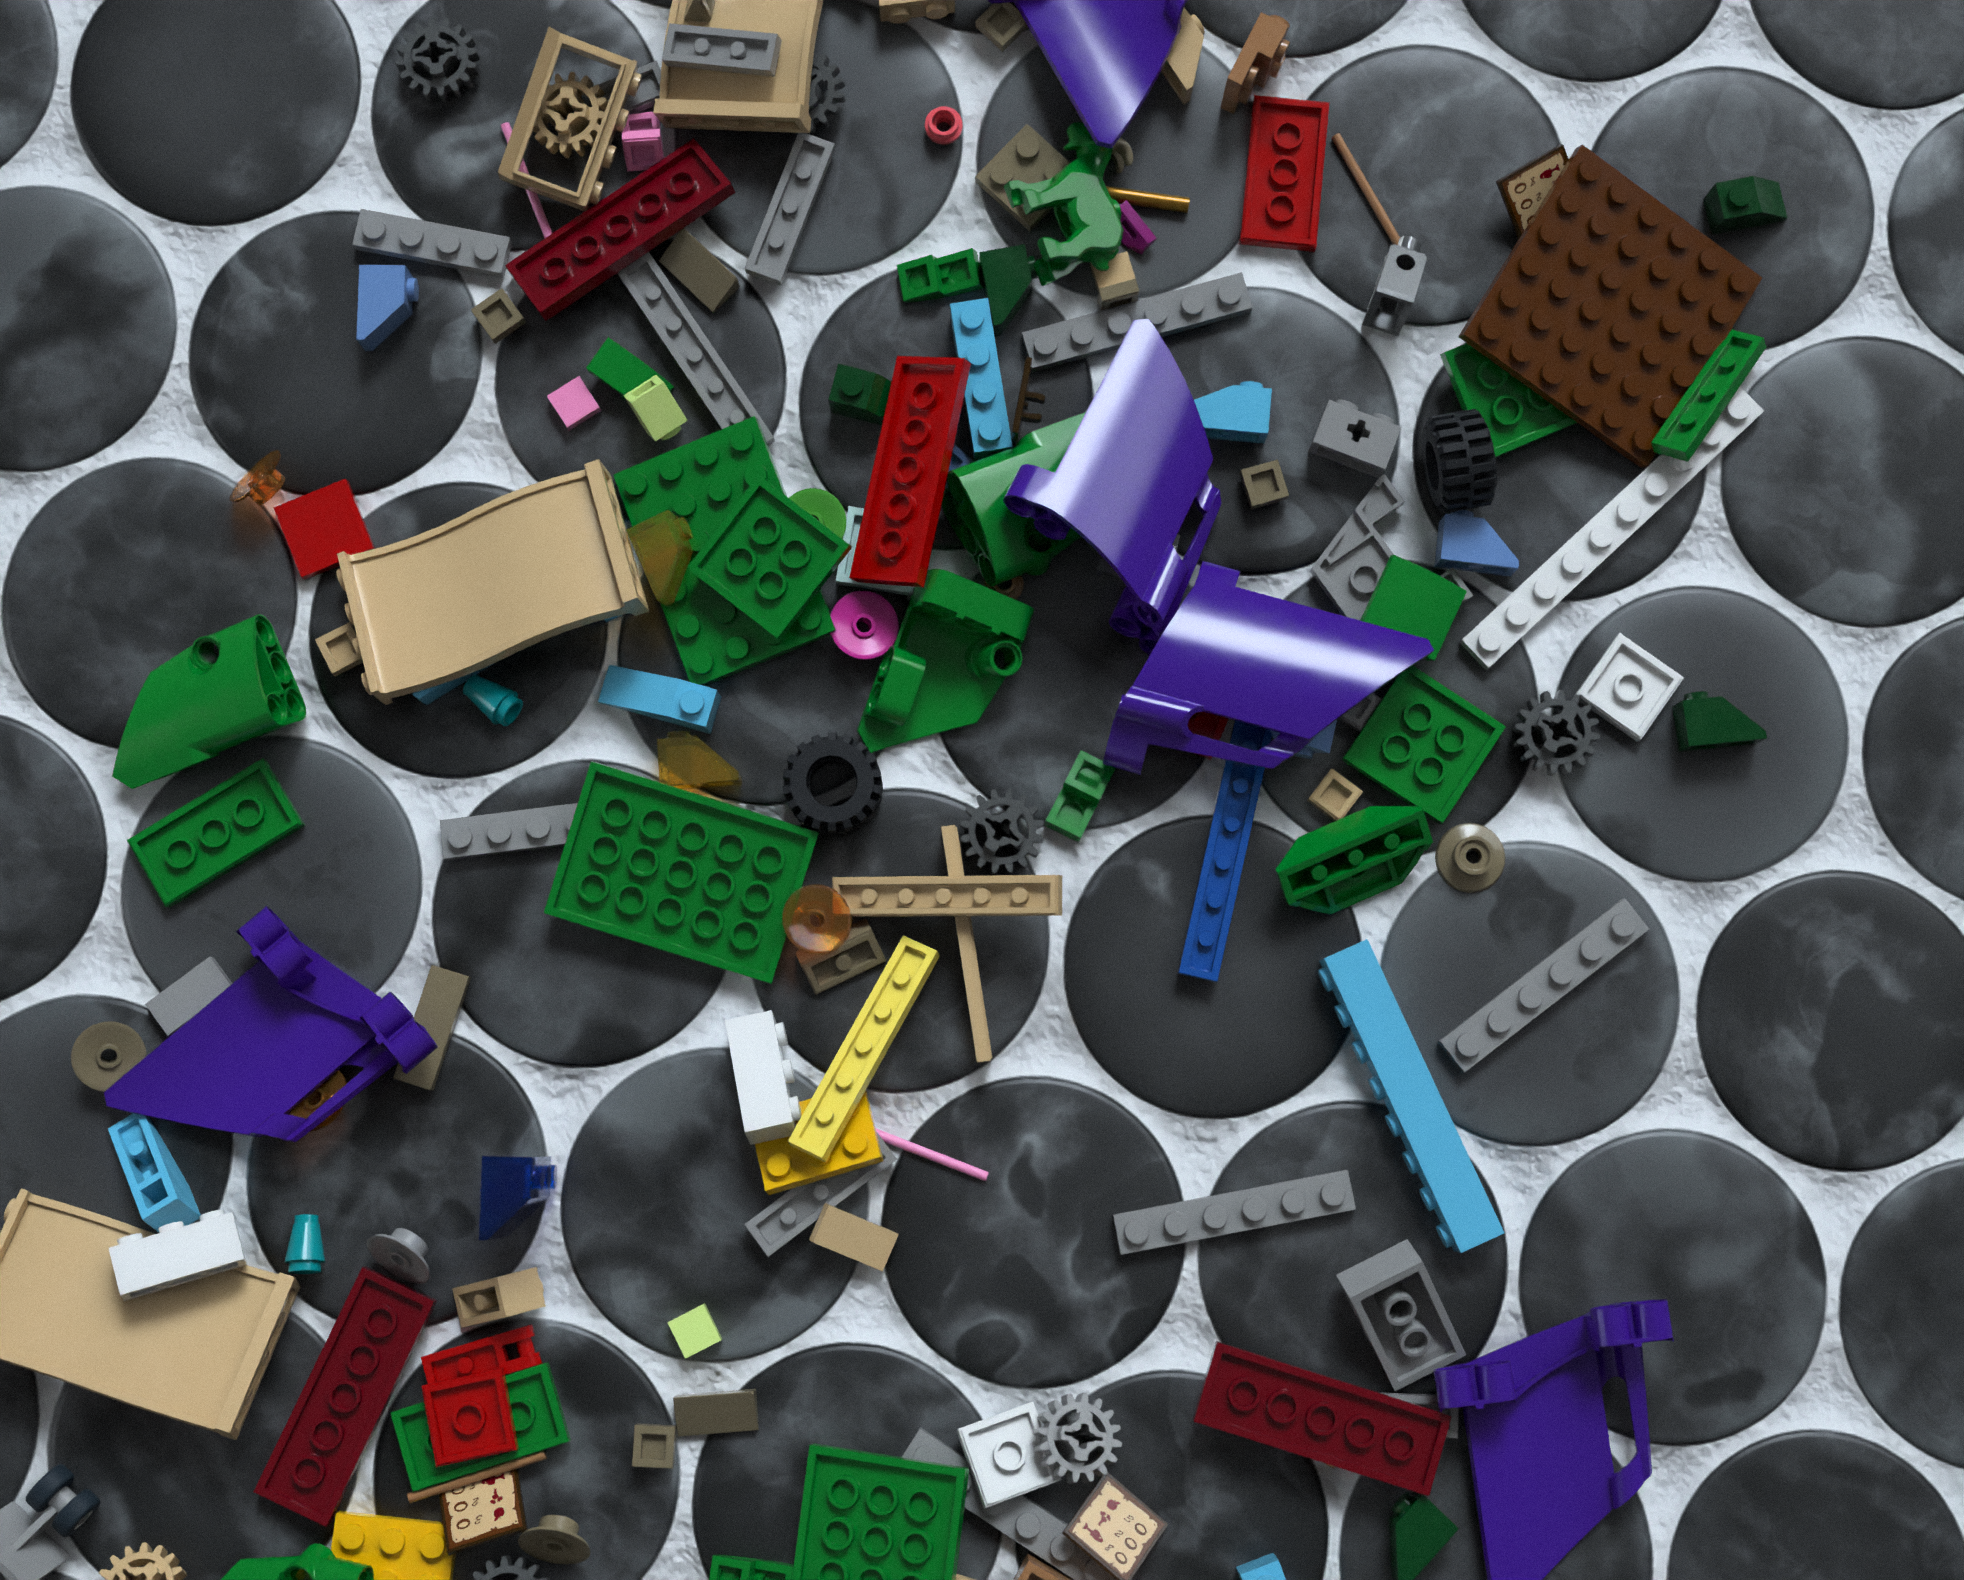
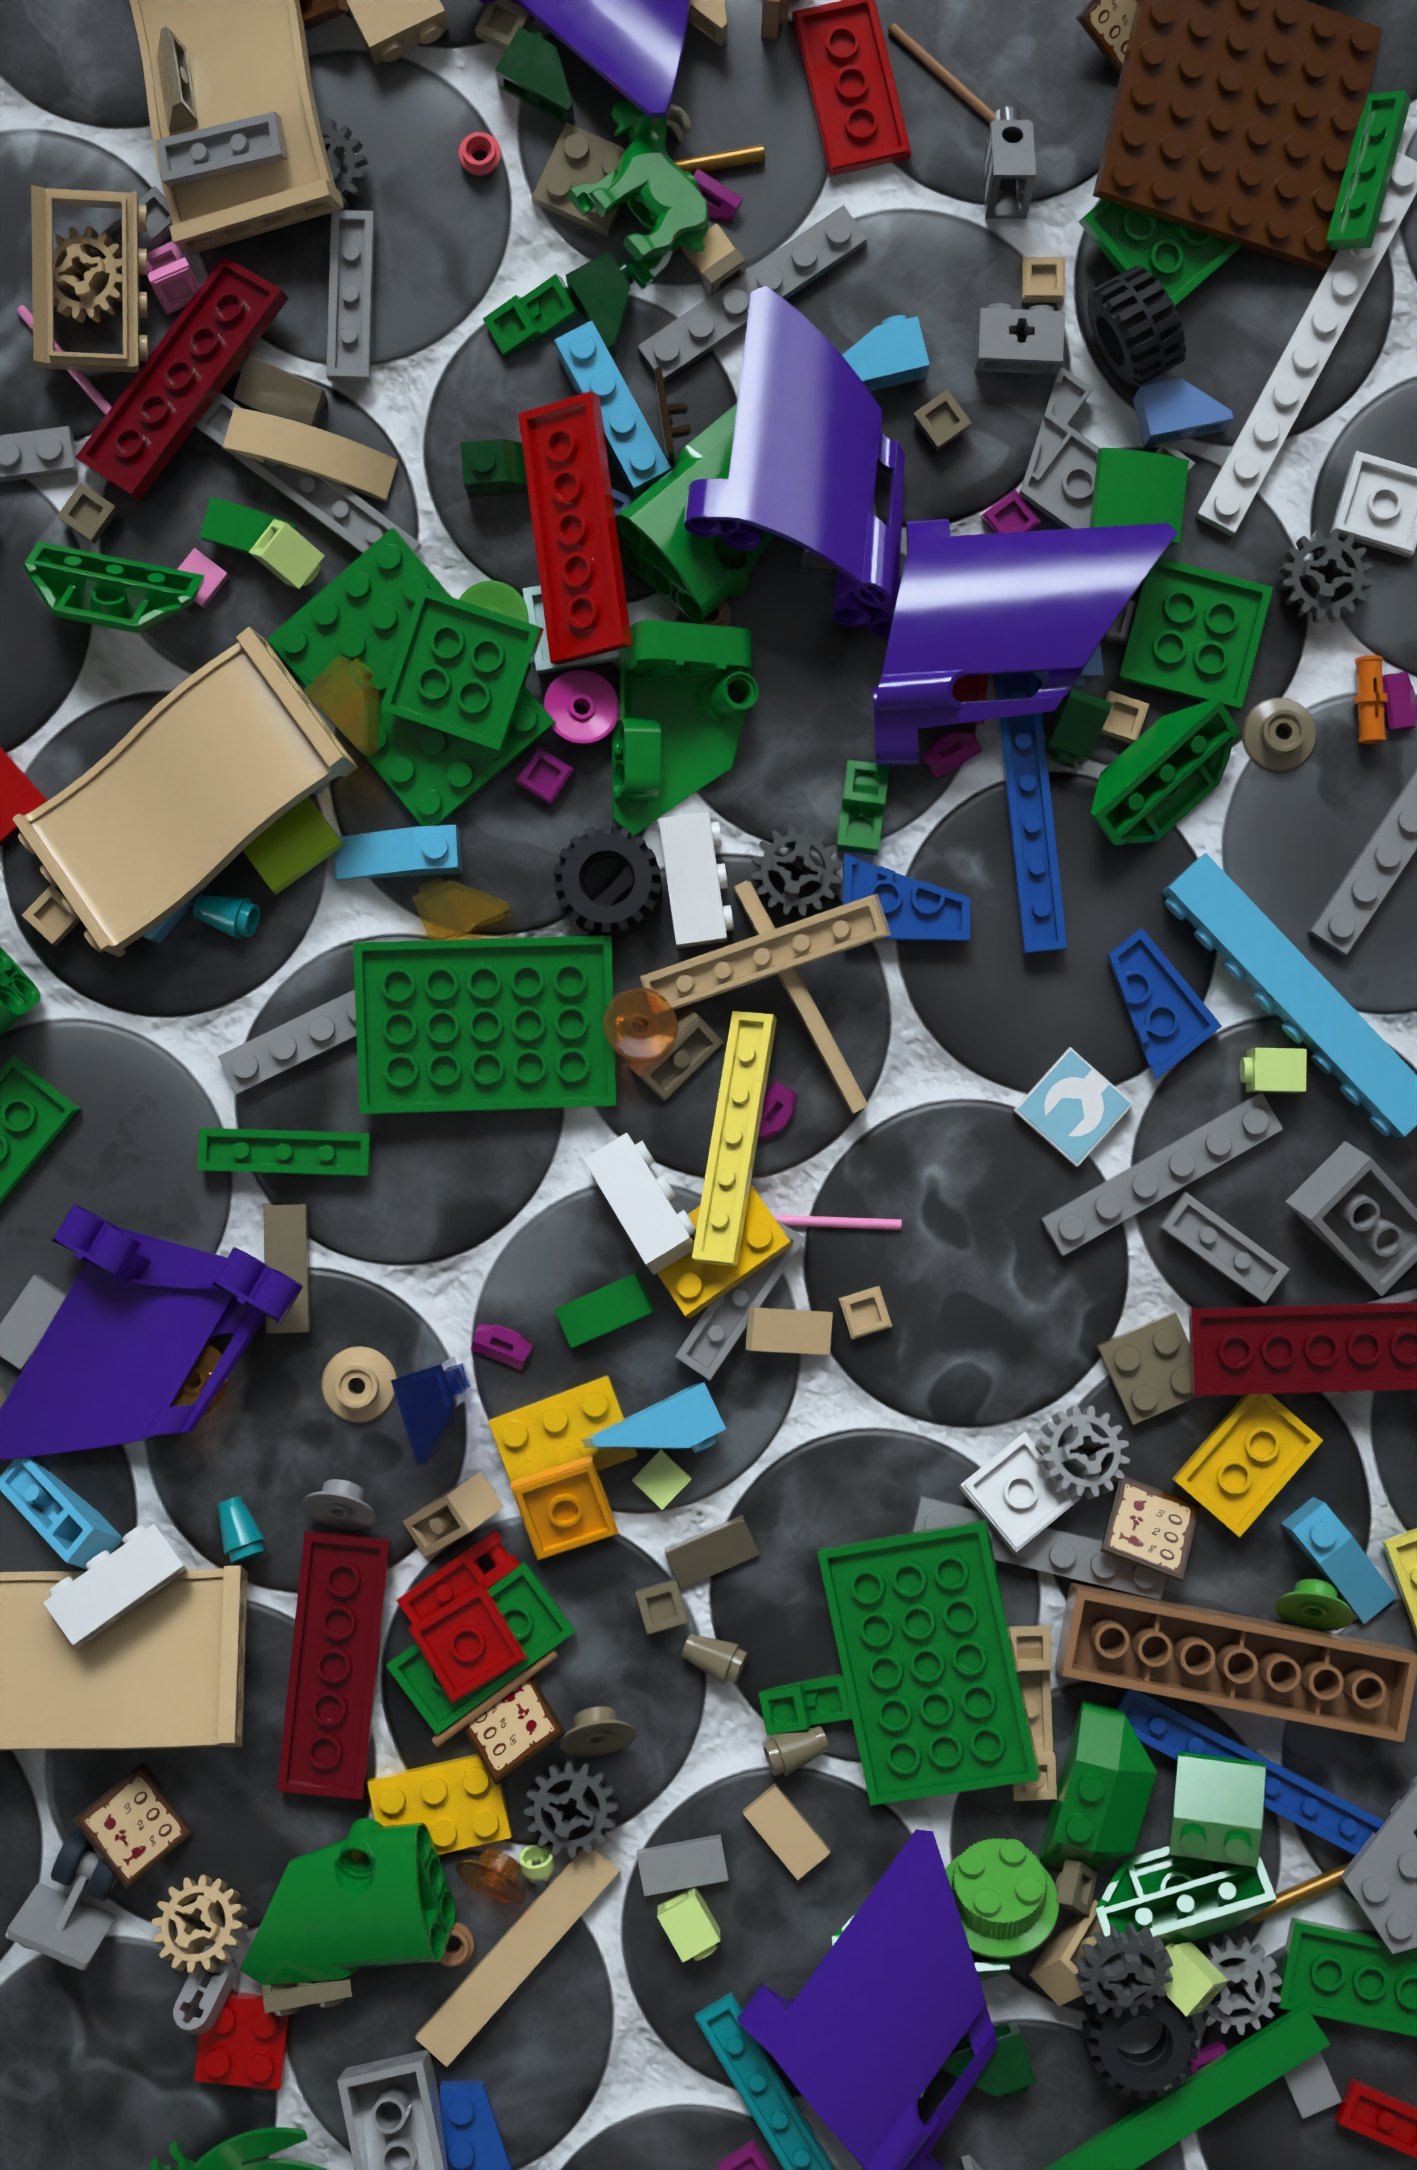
camera: 20 degrees left, 5 degrees up
none -> green wedge [24,541,204,633]
none -> piece [72,1764,193,1889]
none -> green plate [197,1128,372,1176]
none -> tan slope [222,407,398,502]
none -> lime slope [243,796,344,895]
none -> tan piece [321,1346,397,1423]
none -> magenta piece [470,1324,533,1370]
none -> yellow plate [488,1375,638,1481]
none -> dark green slope [495,27,575,124]
none -> light orange tile [510,1454,619,1561]
none -> magenta tile [515,746,574,806]
none -> green slope [554,1272,655,1348]
none -> medium azure slope [582,1382,726,1453]
none -> white brick [658,811,734,949]
none -> dark tan cone [681,1633,748,1685]
none -> magenta piece [758,1081,798,1142]
none -> tan tile [838,1285,892,1339]
none -> blue wing [842,853,970,942]
none -> magenta piece [921,729,982,779]
none -> magenta tile [981,490,1041,533]
none -> medium azure tile [1012,1047,1134,1167]
none -> tan tile [1021,257,1065,303]
none -> dark green slope [1045,689,1113,768]
none -> dark tan plate [1096,1312,1198,1425]
none -> blue wing [1106,927,1222,1080]
none -> light grey plate [1159,1193,1290,1303]
none -> yellow plate [1172,1394,1323,1537]
none -> yellowish green brick [1240,1048,1307,1093]
none -> orange pin [1353,655,1388,744]
none -> magenta piece [1383,671,1417,730]

